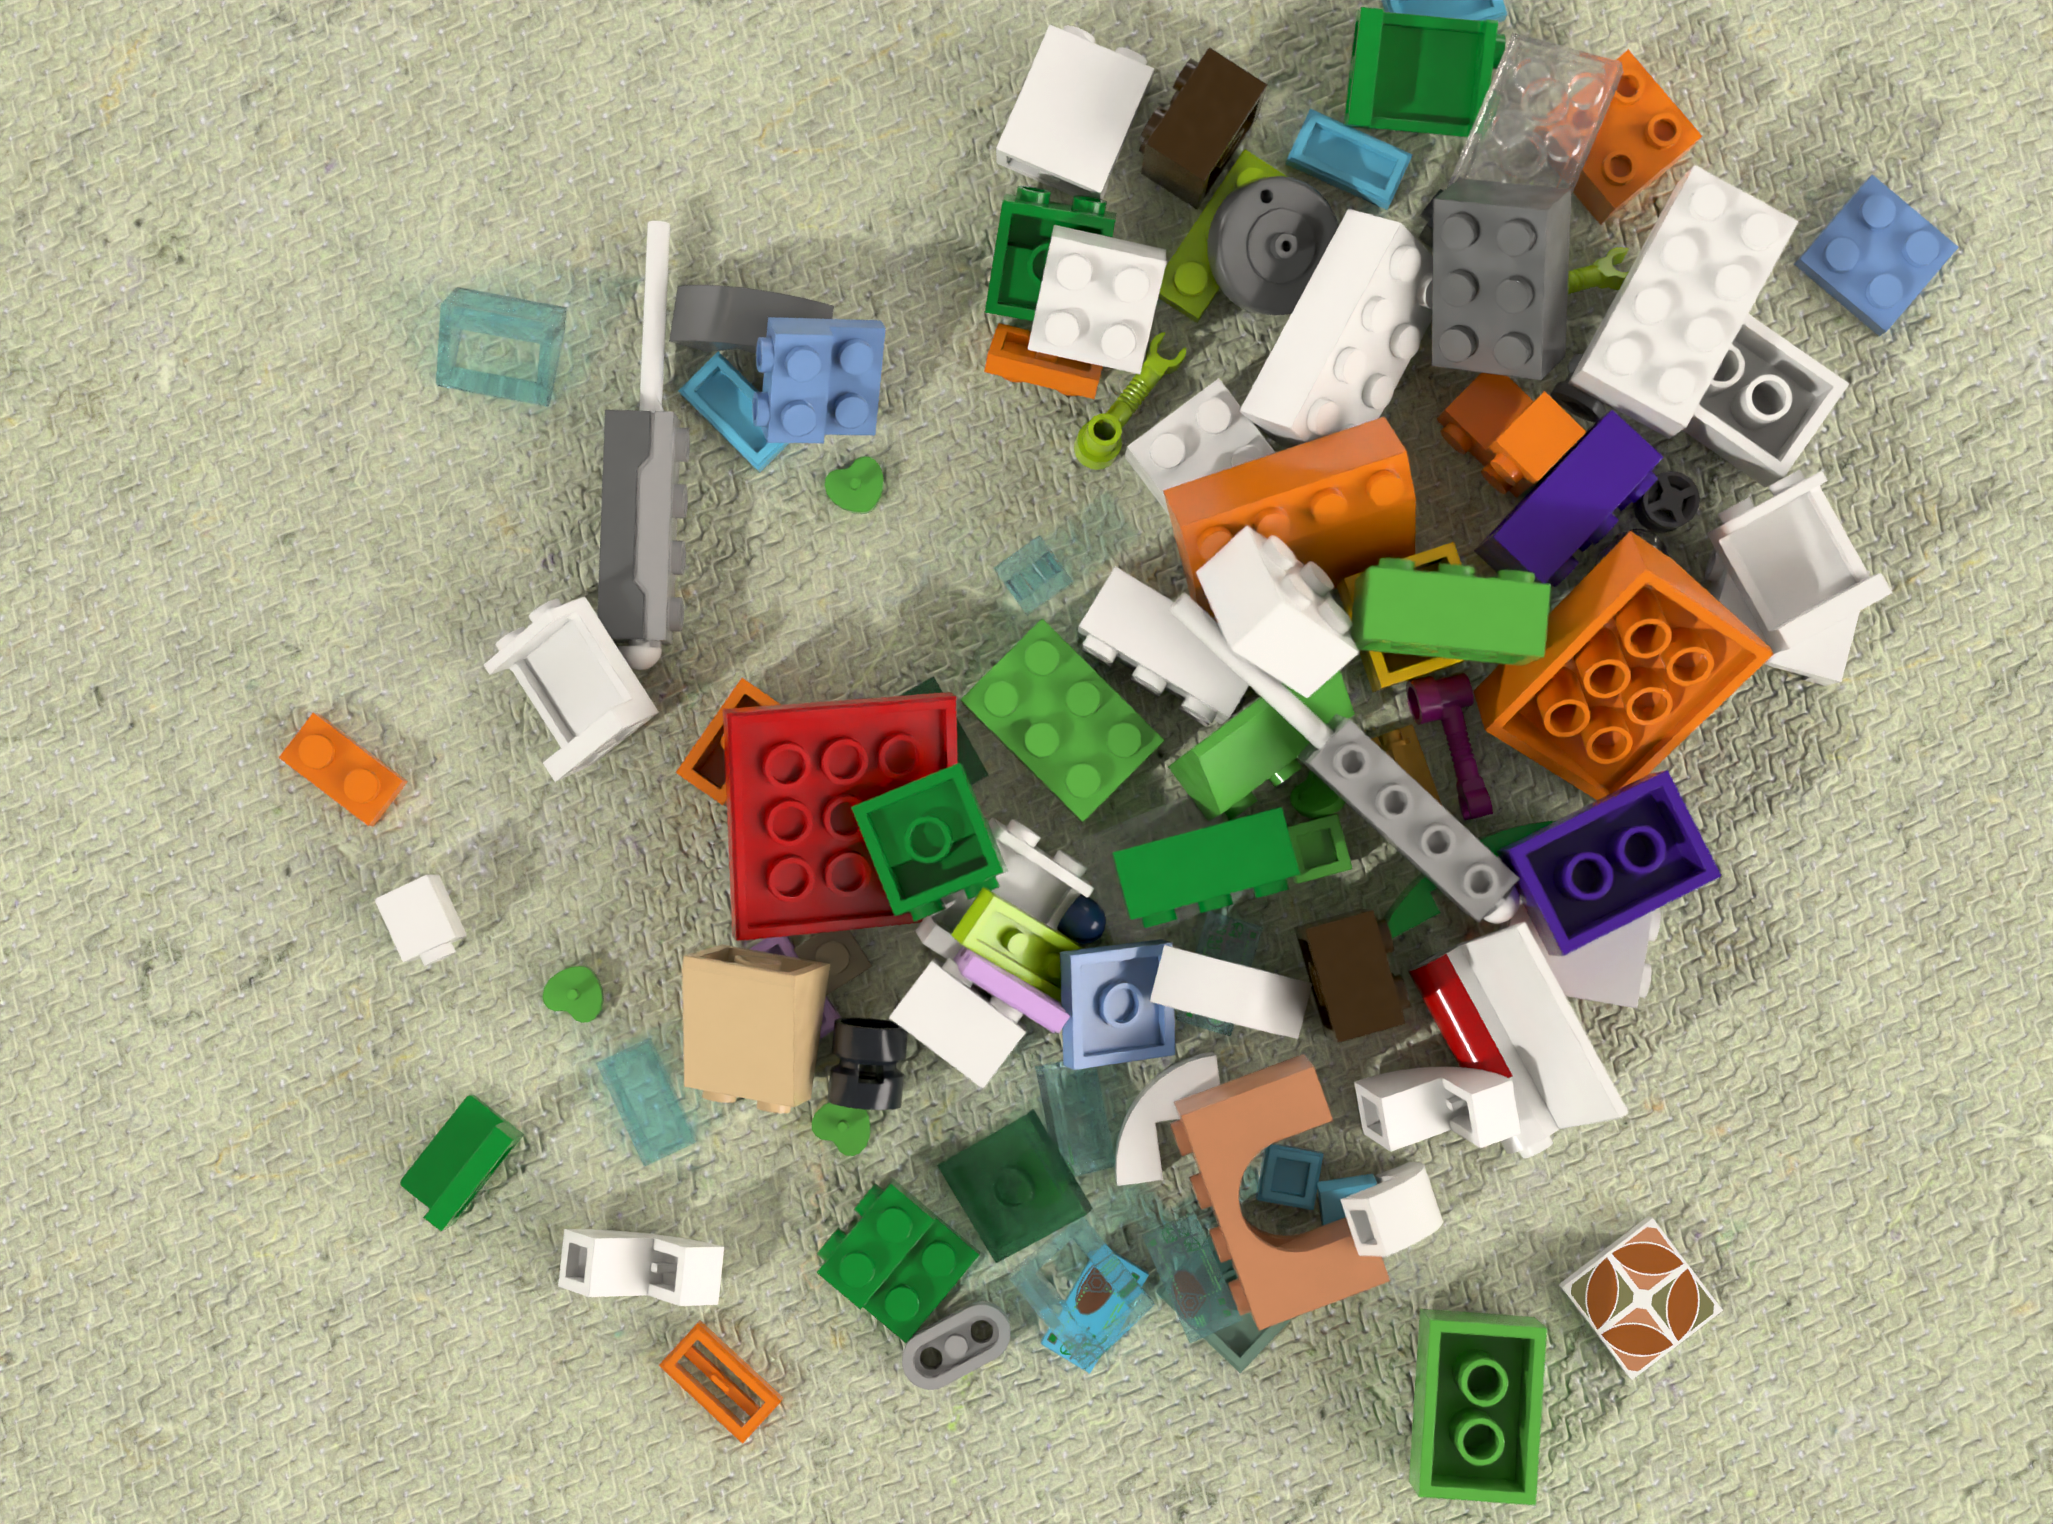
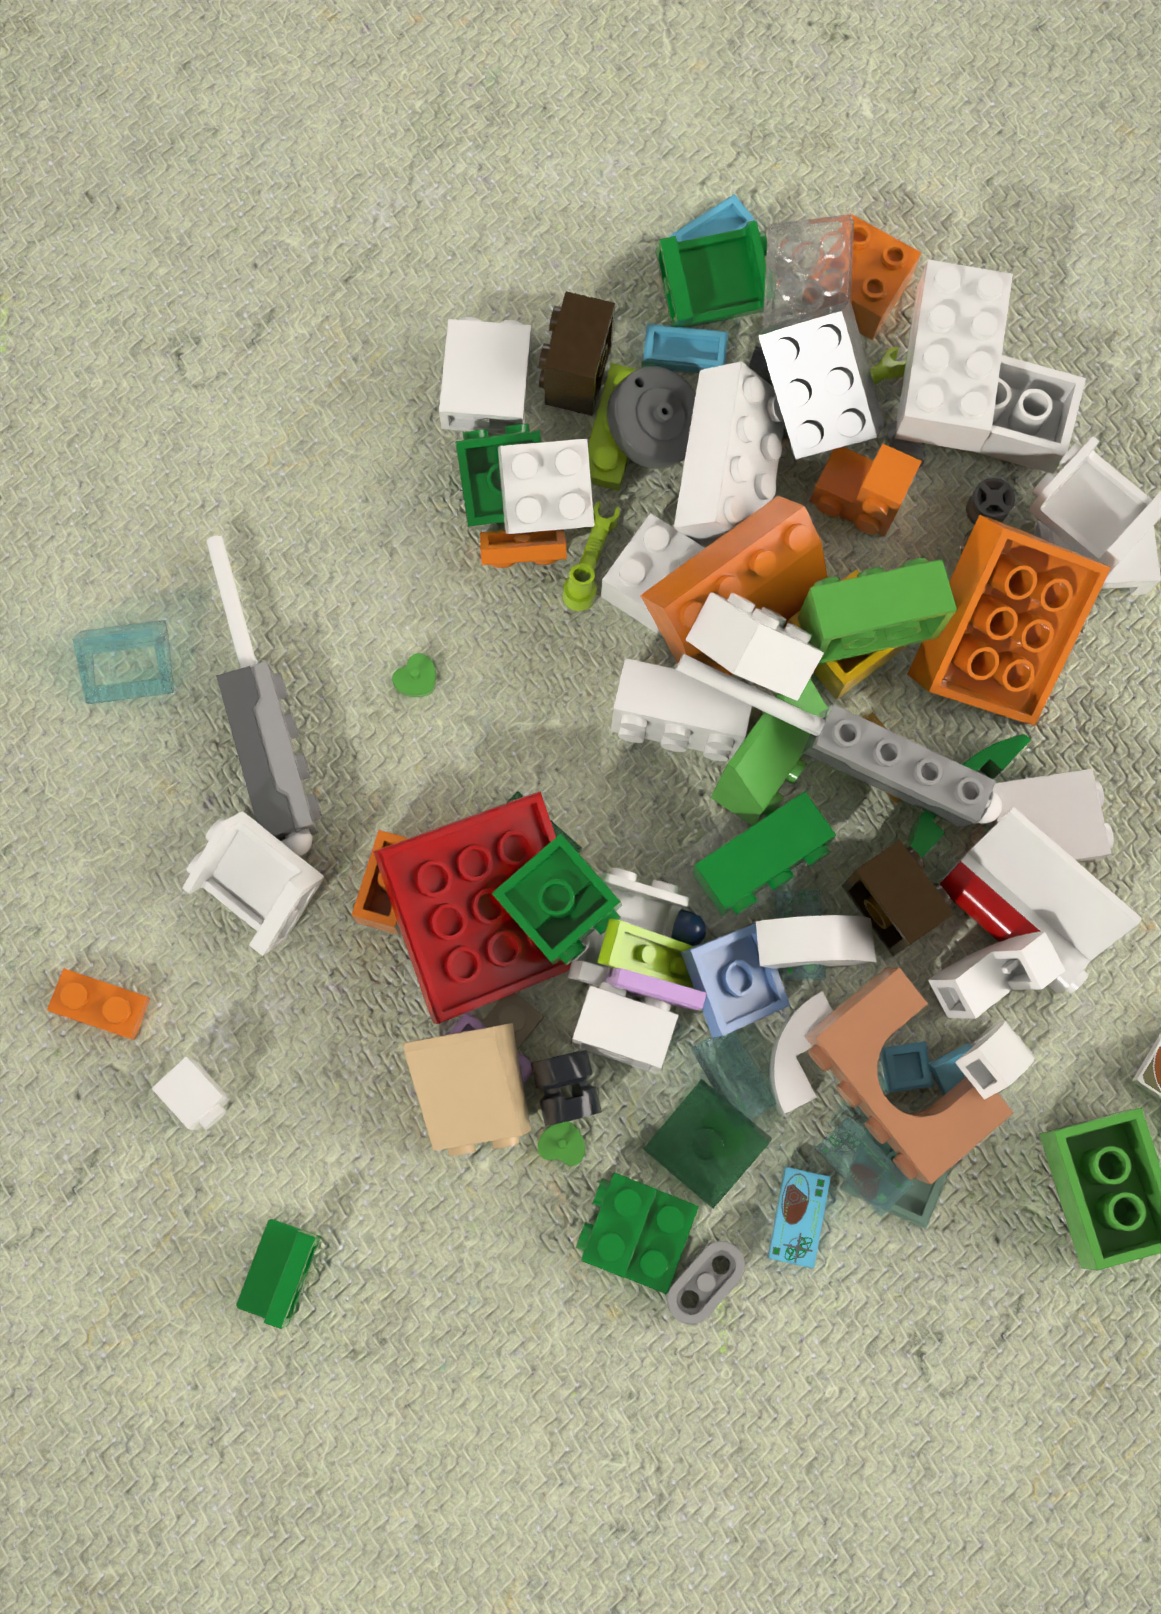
camera: 25 degrees left, 10 degrees down
bright green piece [542,966,604,1023] -> none
white brick [558,1229,724,1306] -> none
clear light blue tile [596,1037,698,1167] -> none
orange tile [658,1320,783,1444] -> none
dark grey brick [669,285,834,354] -> none
medium azure tile [678,351,789,473] -> none
medium blue plate [752,317,886,444] -> none
bright green brick [960,618,1165,823] -> none
clear light blue tile [993,535,1073,616] -> none
clear light blue tile [1010,1214,1155,1370] -> none
bright green plate [1287,814,1353,884] -> none
bright green piece [1290,770,1346,818] -> none
magenta brick [1406,673,1493,821] -> none
dark purple brick [1474,410,1664,587] -> none
dark purple brick [1496,770,1722,956] -> none
medium blue plate [1794,174,1959,336] -> none

